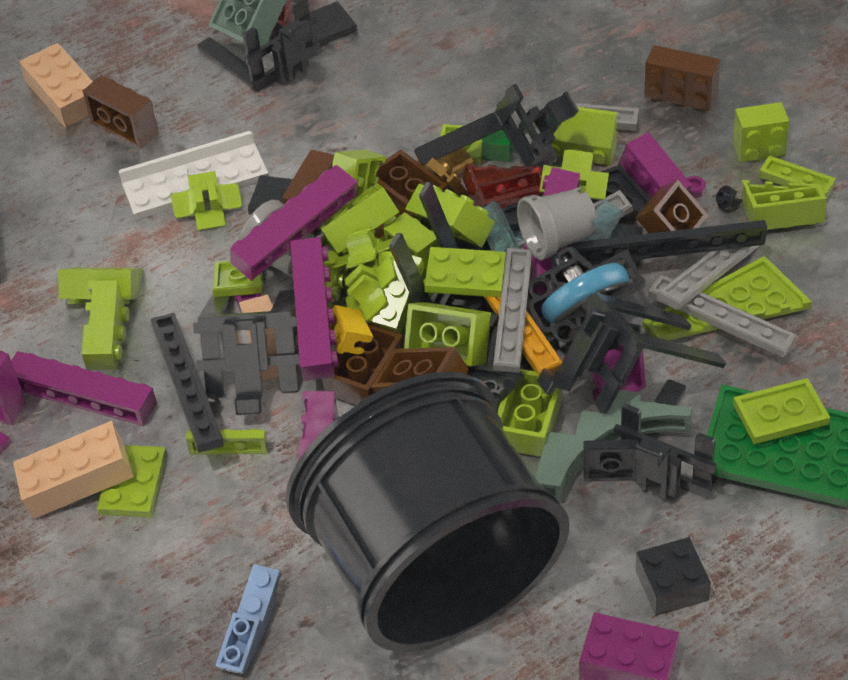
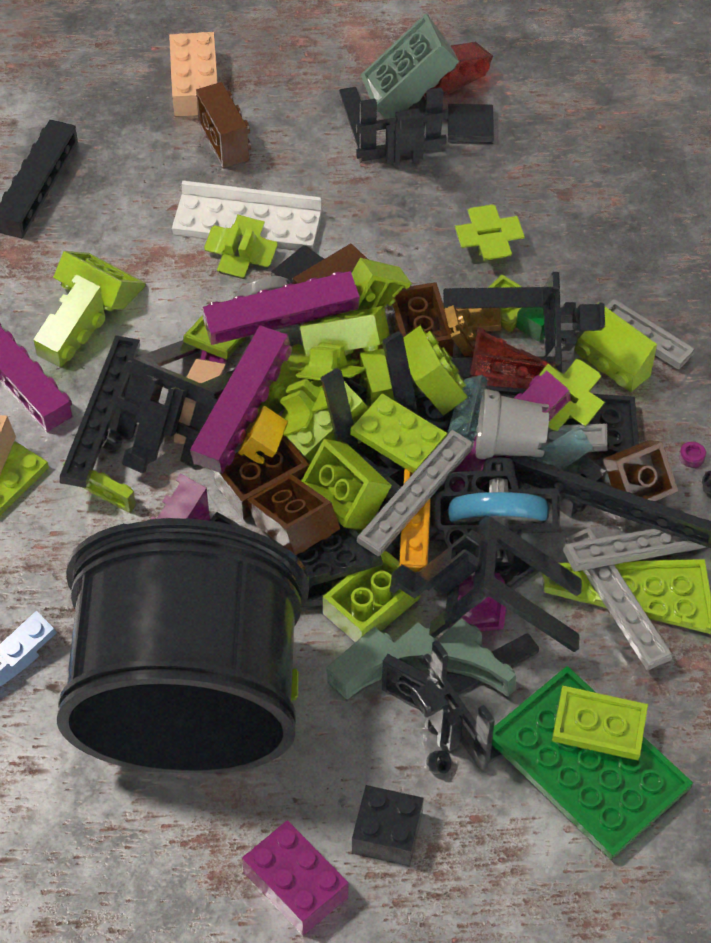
camera: 25 degrees right, 5 degrees up
magenta wedge [618,132,692,198] -> none
none -> black hinge [426,750,452,774]
none -> lime piece [455,204,525,260]

